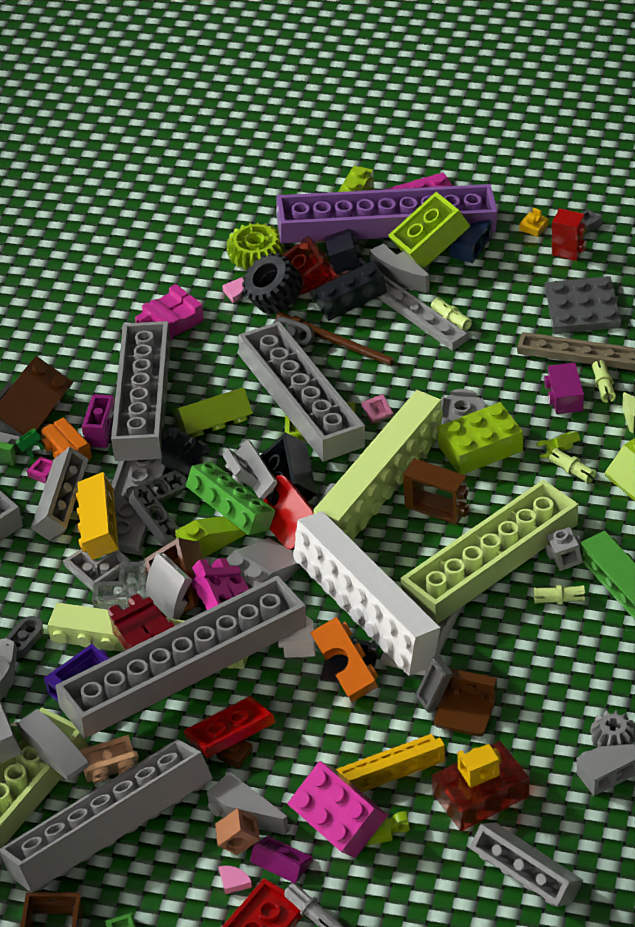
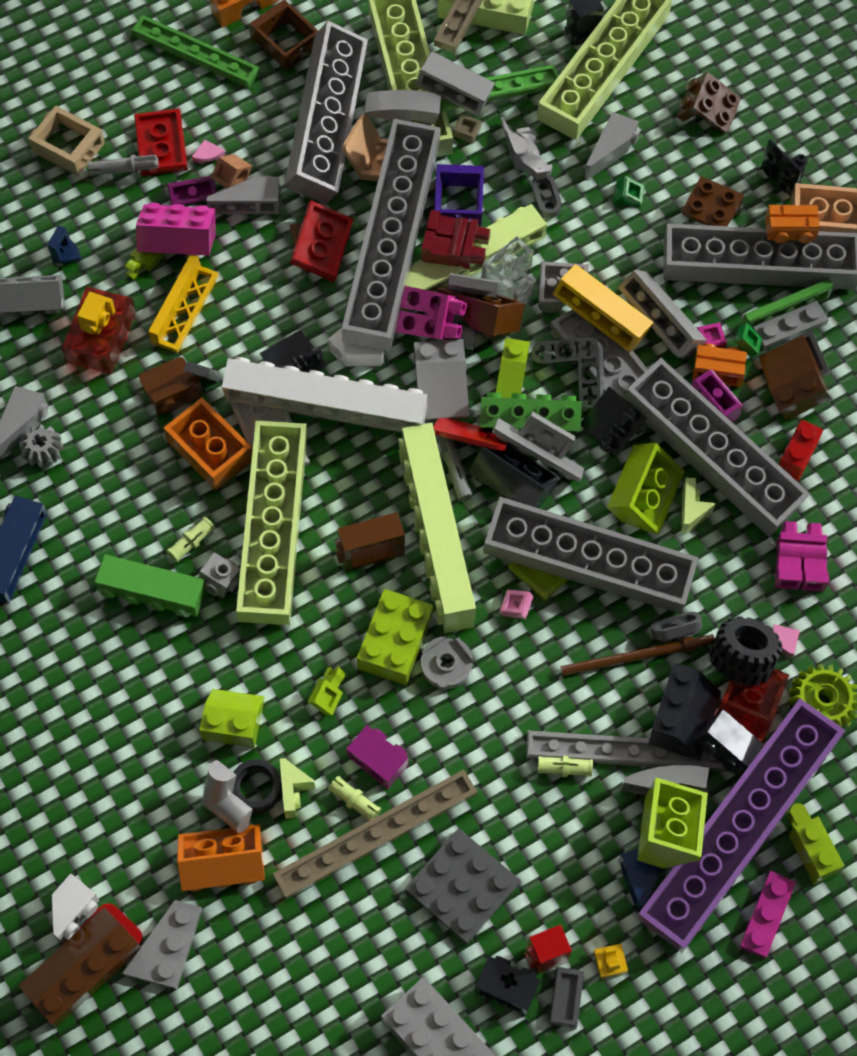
camera: 130 degrees right, 20 degrees up
orange arch [310,617,378,703] -> none
yellowish green pin [549,448,596,484] -> none
none -> dark blue tile [47,226,82,264]
none -> orange brick [164,398,252,491]
none -> black brick [474,956,541,1016]
none -> yellowish green slope [681,478,715,534]
none -> red brick [778,420,823,481]

